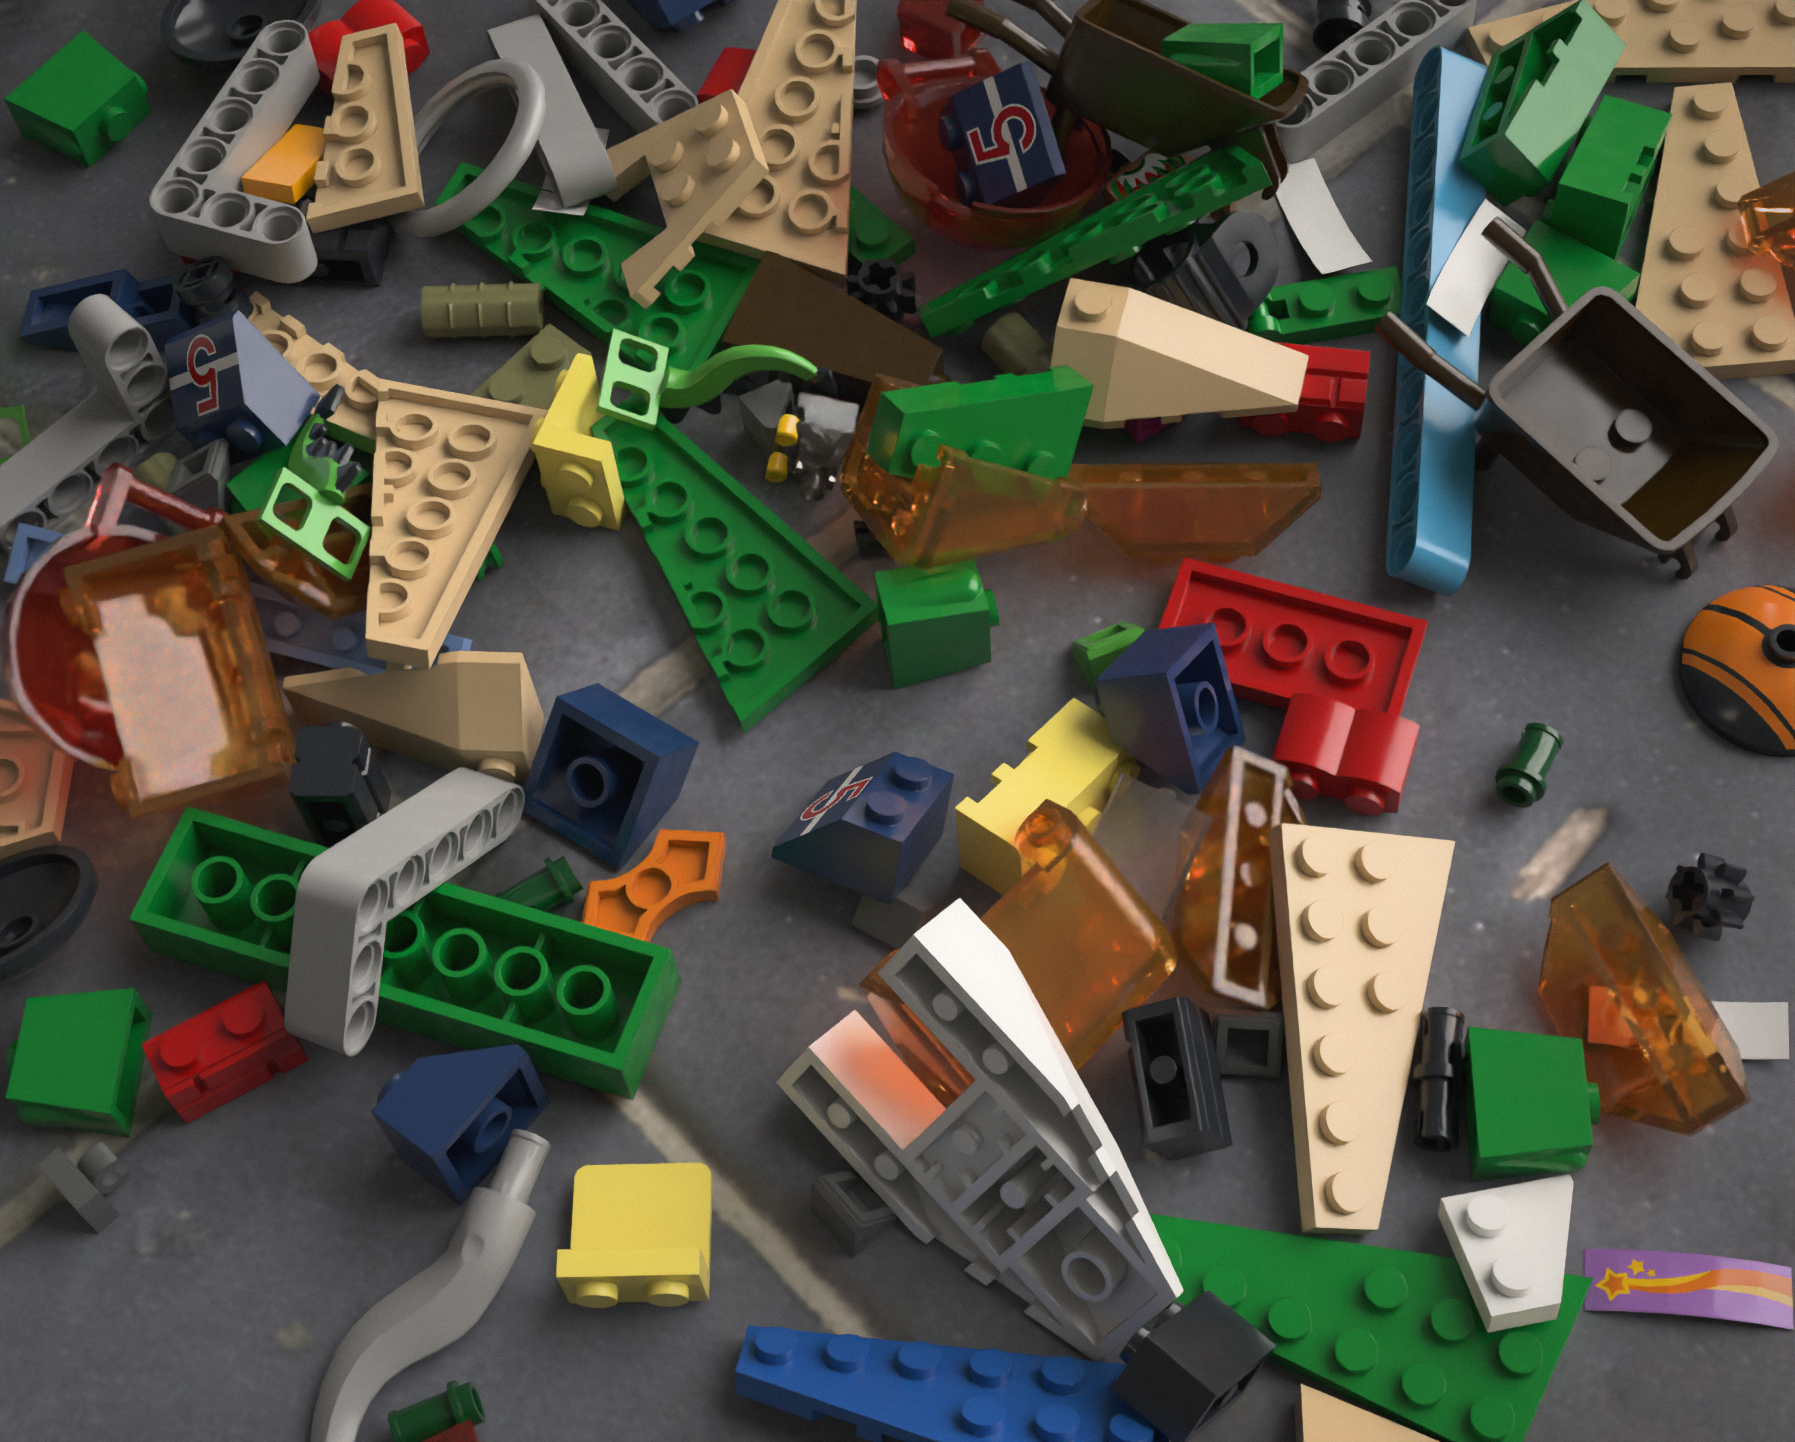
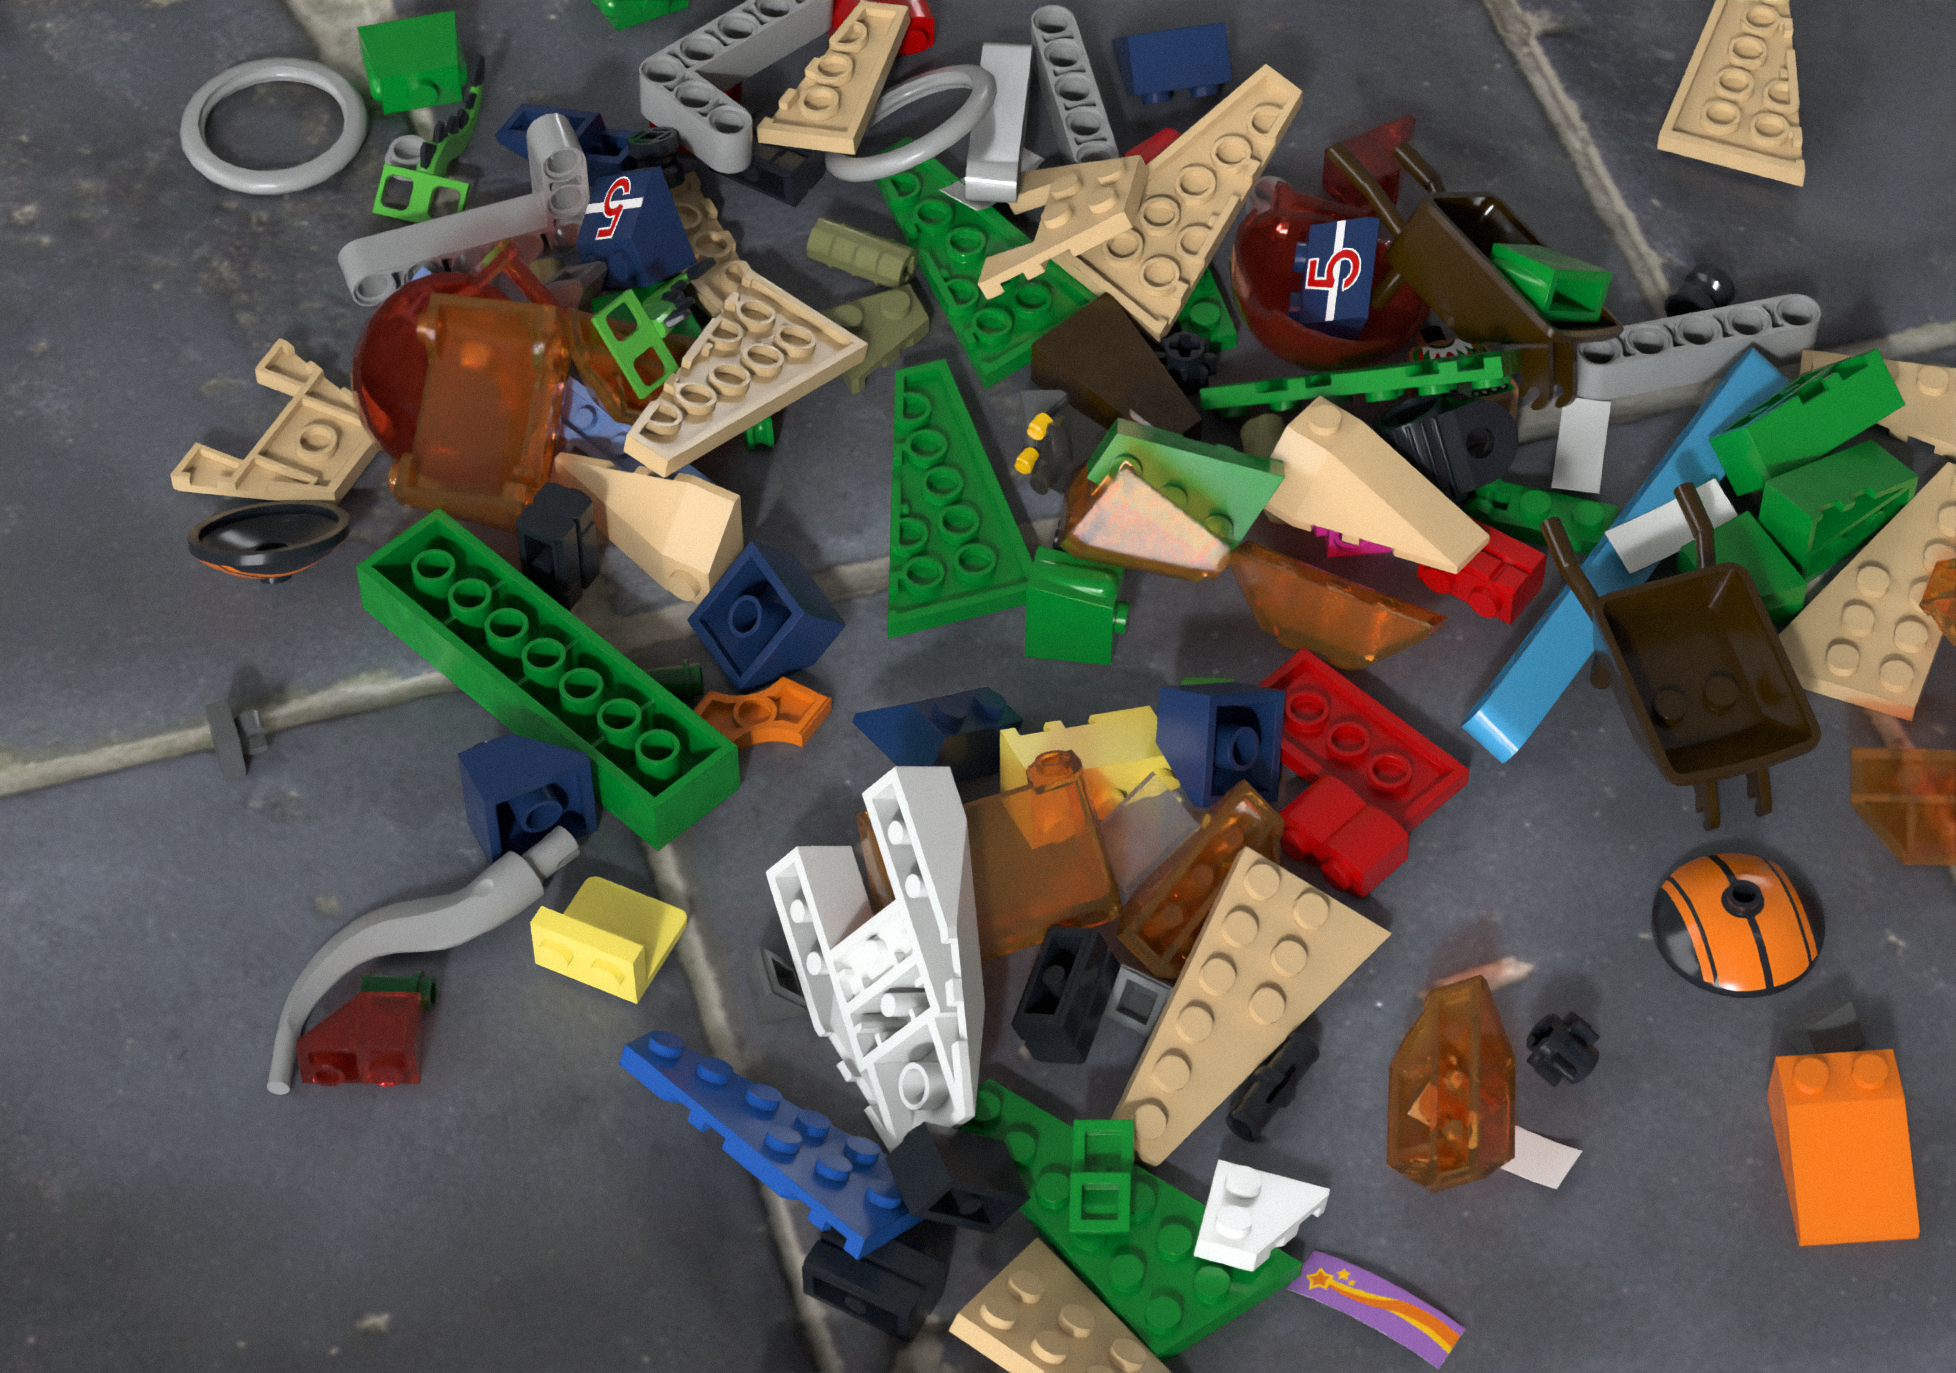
camera: 20 degrees right, 10 degrees down
green torso [6,988,153,1138] -> none
red brick [142,980,308,1124] -> none
light orange tile [241,124,326,204] -> none
light grey beam [284,766,525,1057] -> none
light yellow bracket [530,353,628,531] -> none
bright green piece [596,328,838,431] -> none
green torso [1461,1026,1600,1182] -> none
dark green pin [1495,722,1564,808] -> none
none -> green slope [1069,1120,1135,1235]

